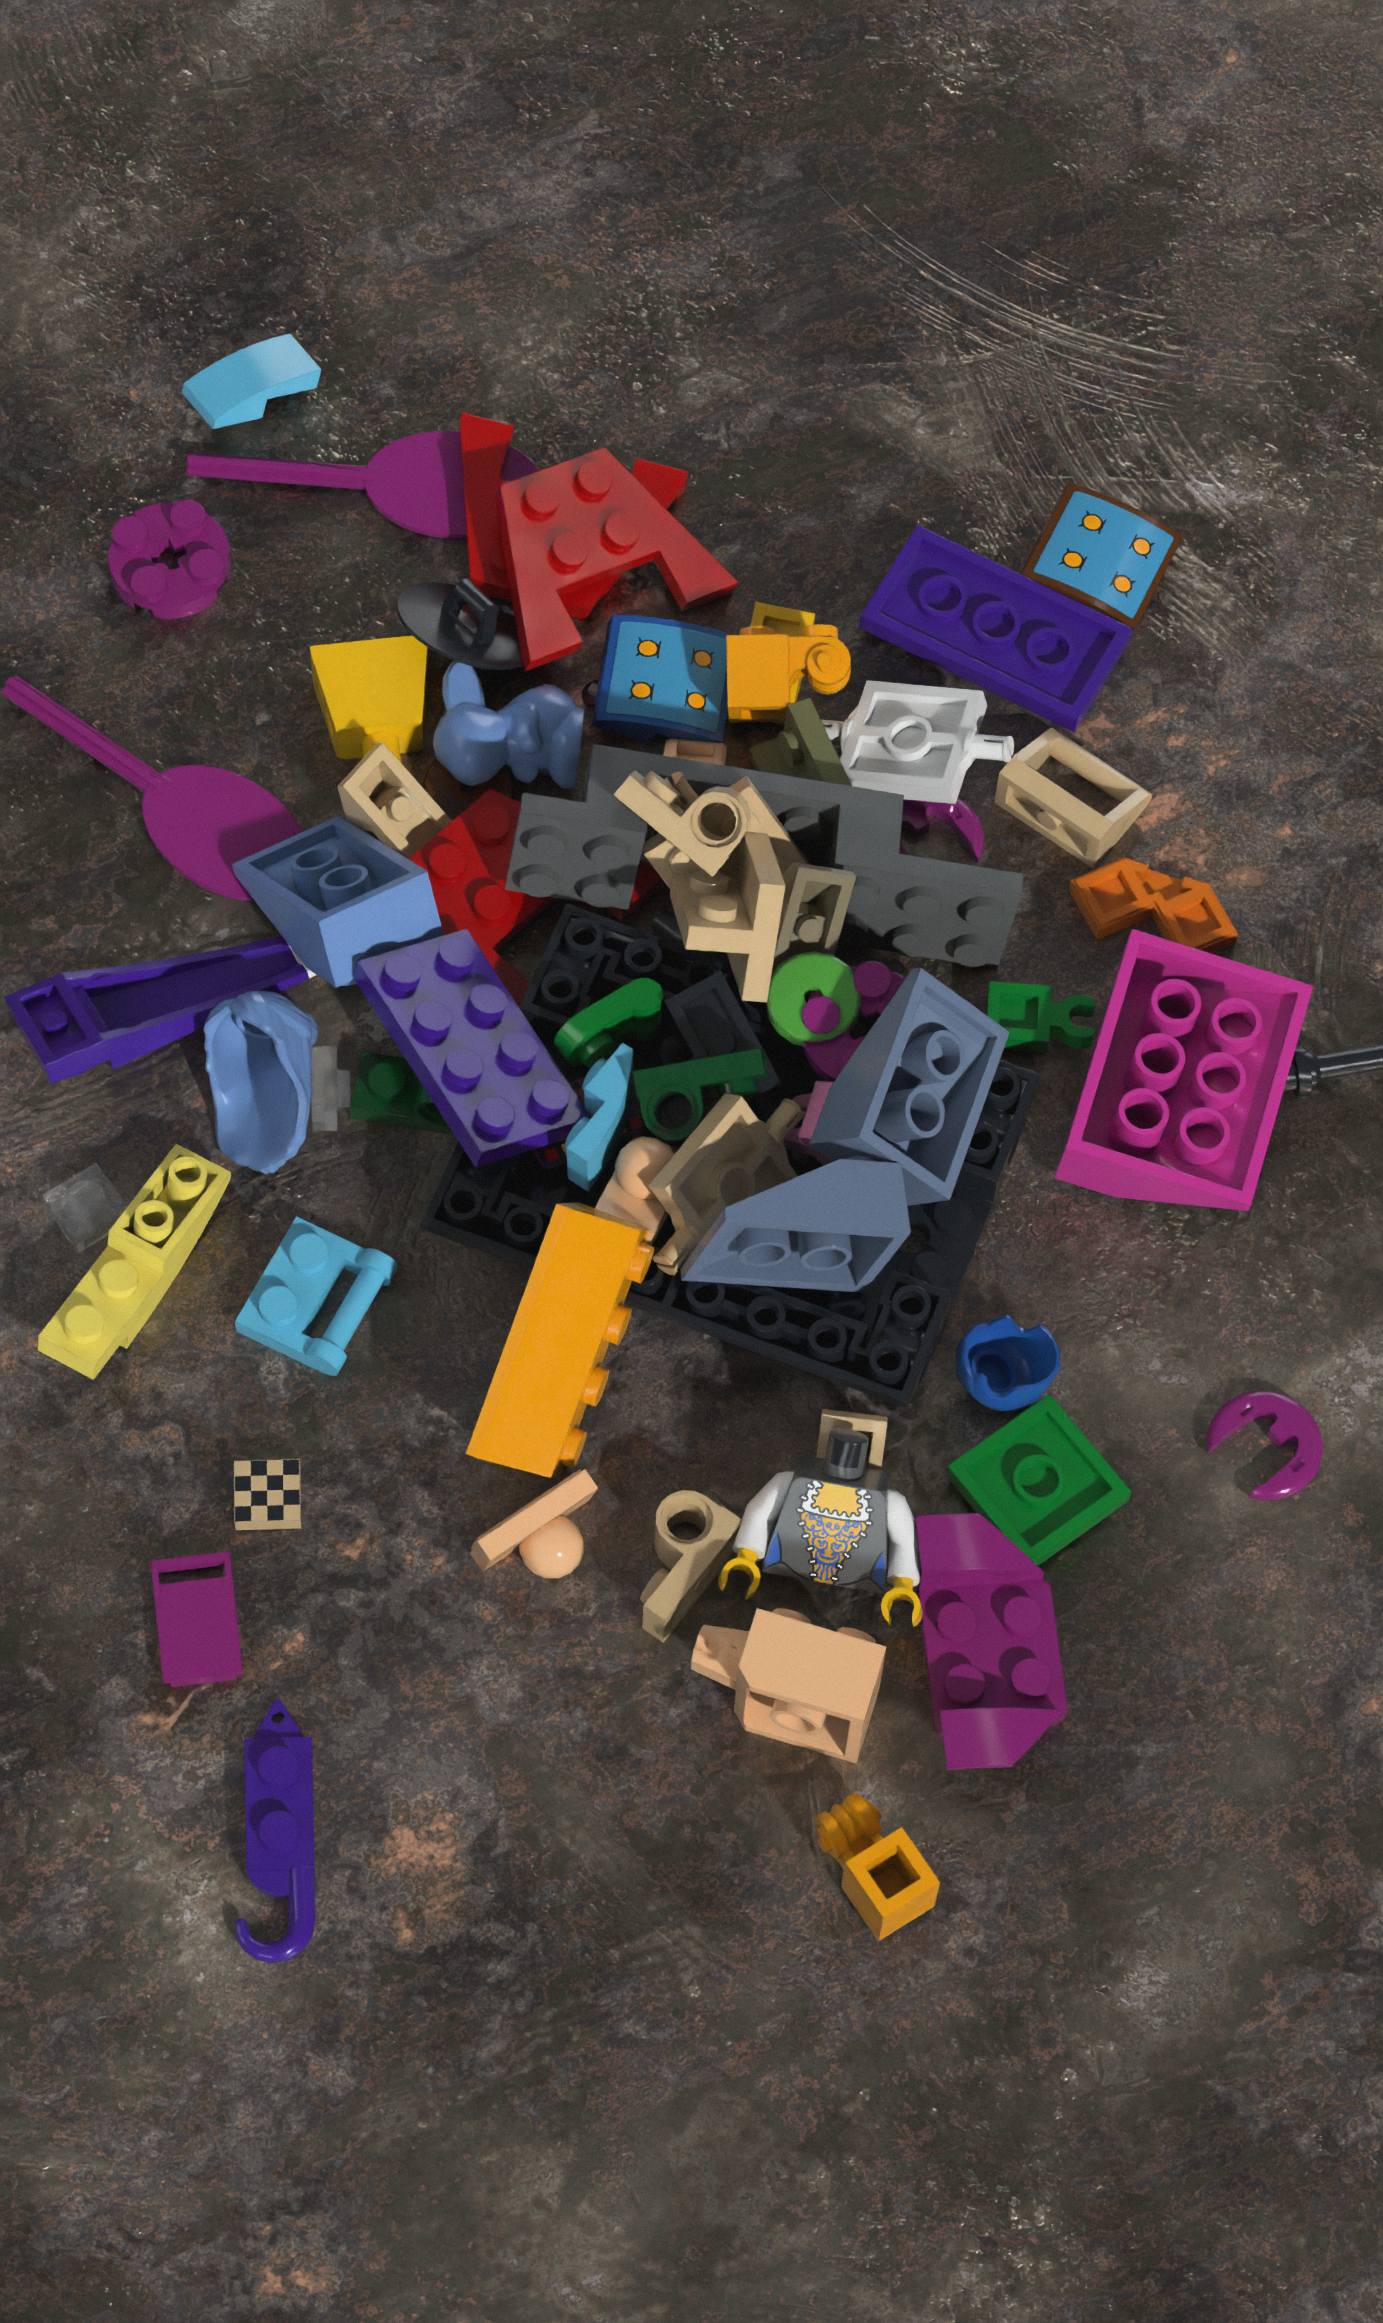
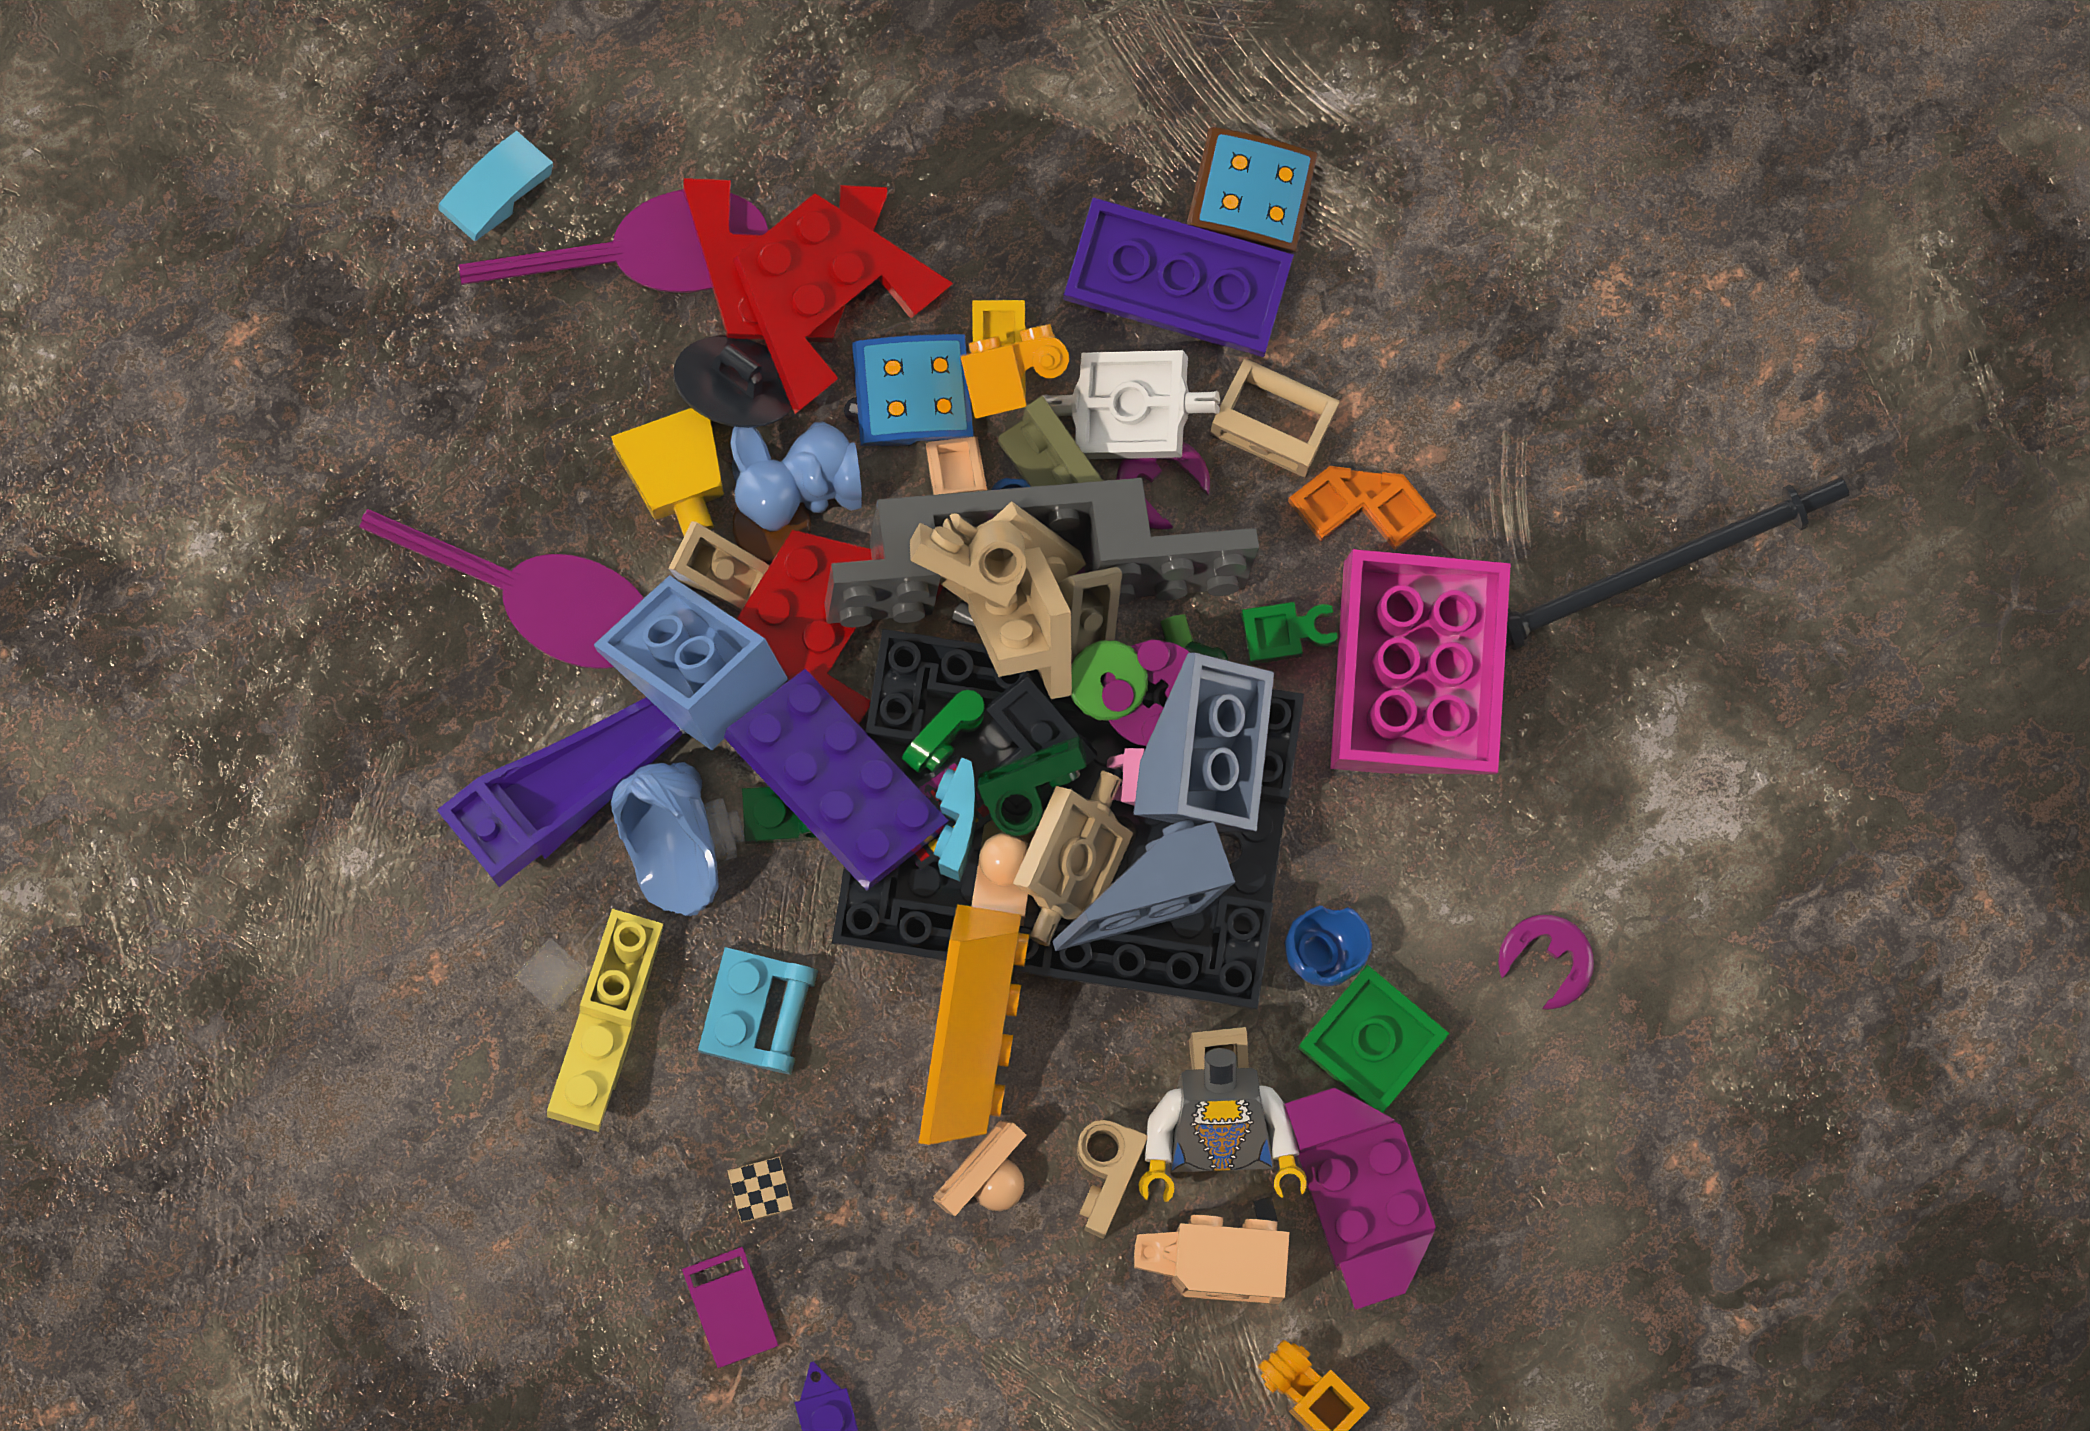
camera: 15 degrees left, 15 degrees up
magenta plate [108,499,231,619] -> none

